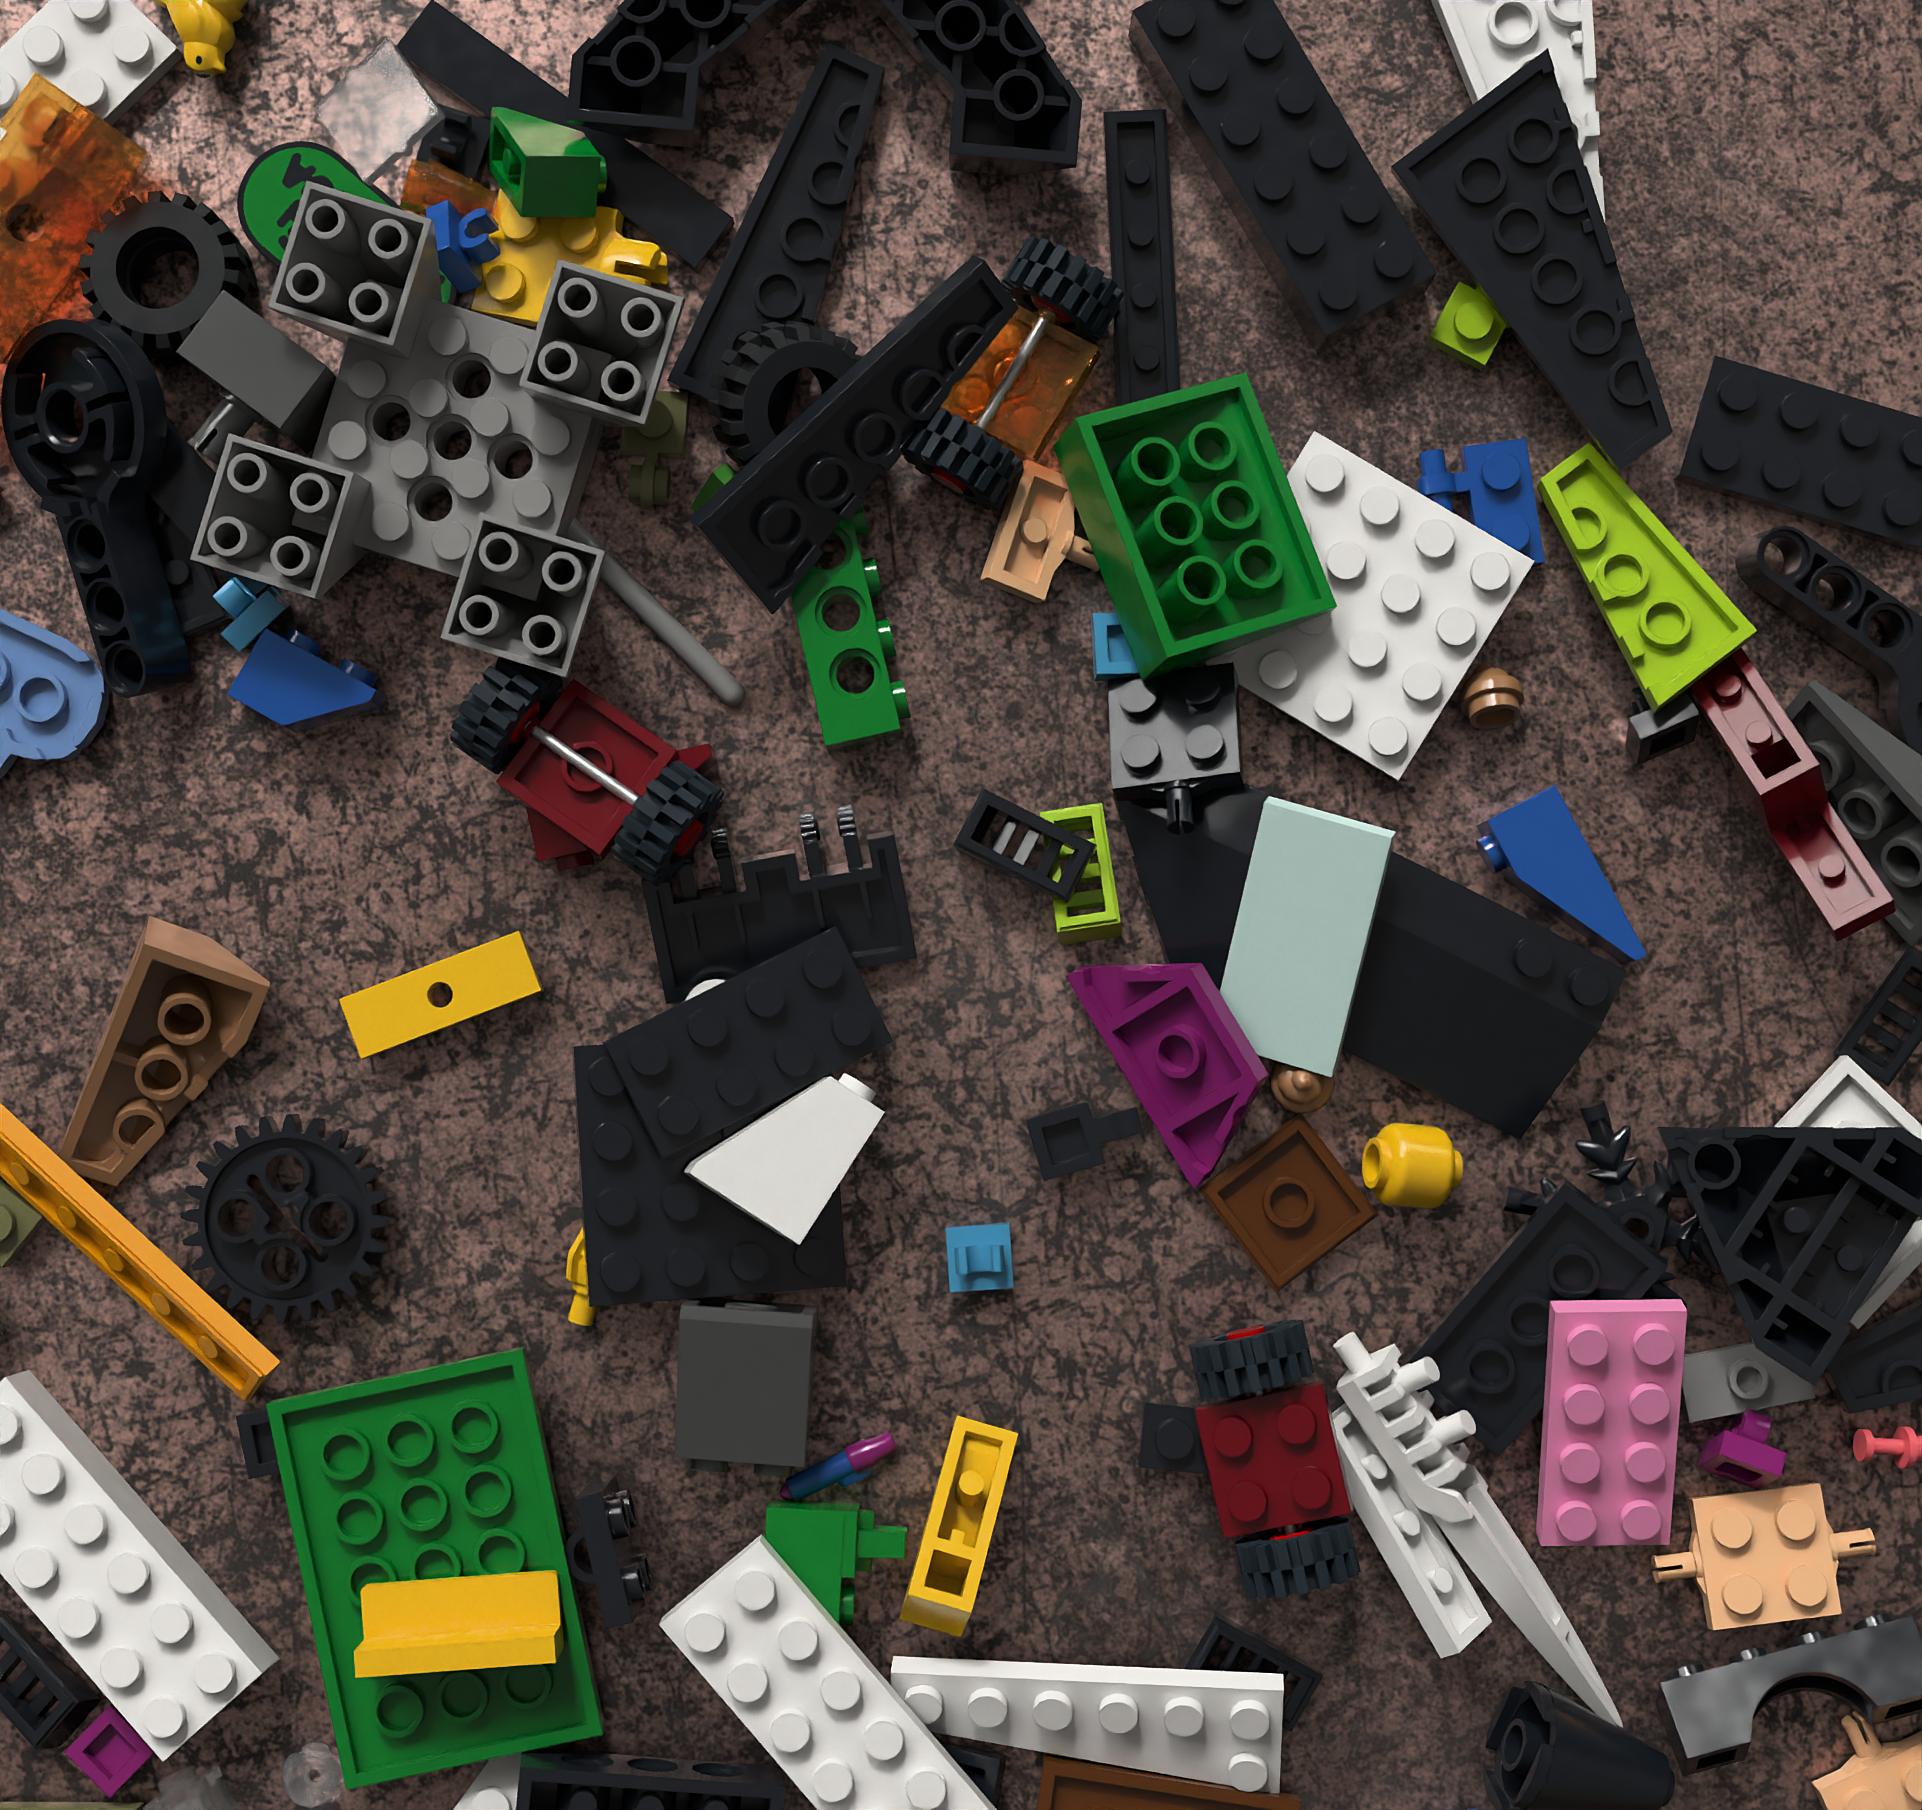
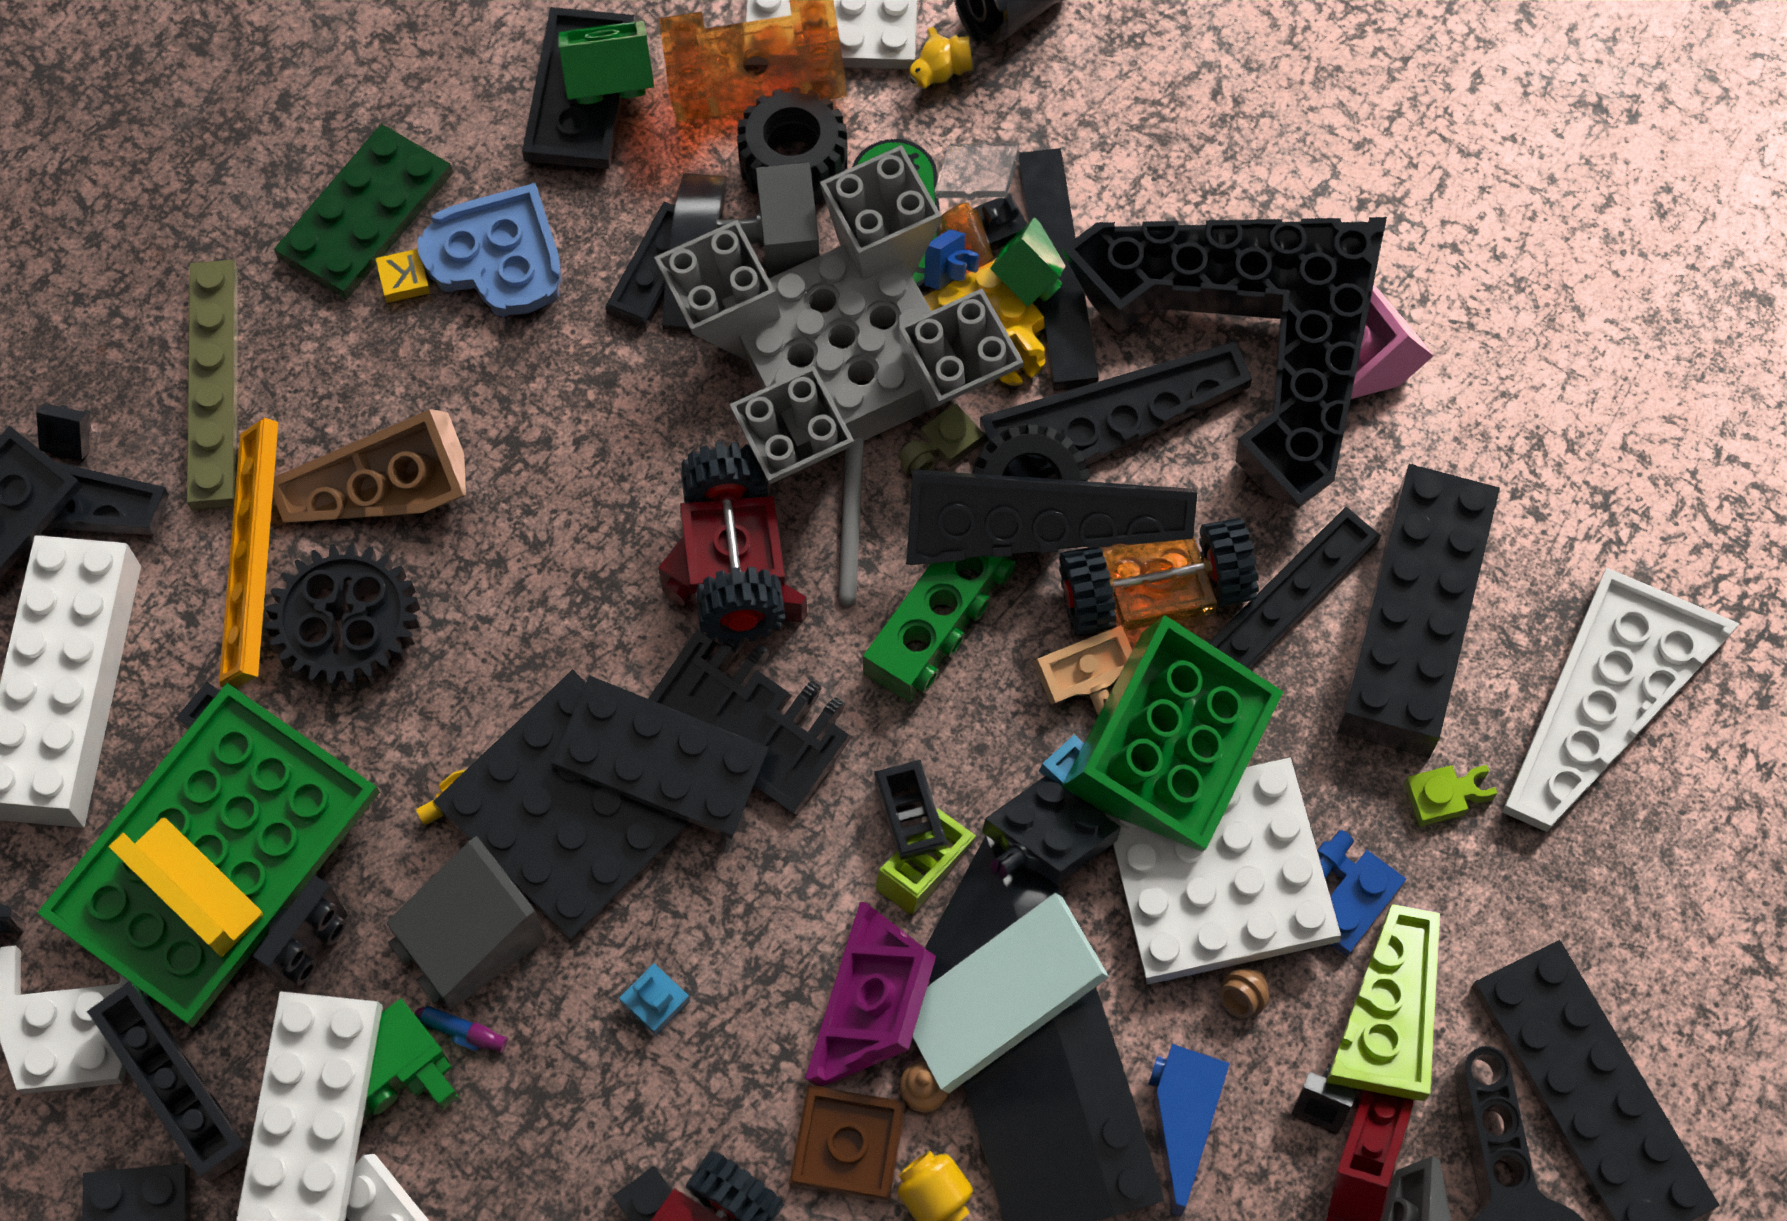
camera: 45 degrees right, 20 degrees down
black beam [1,318,191,698] -> none
dark azure tile [213,577,291,652] -> none
blue slope [227,627,388,733] -> none
clear plate [282,1742,344,1807] -> none
yellow tile [339,931,544,1059] -> none
white slope [683,1073,885,1245] -> none
yellow slope [899,1415,1018,1637] -> none
black plate [1026,1101,1143,1181] -> none
black wing [1391,48,1673,473] -> none

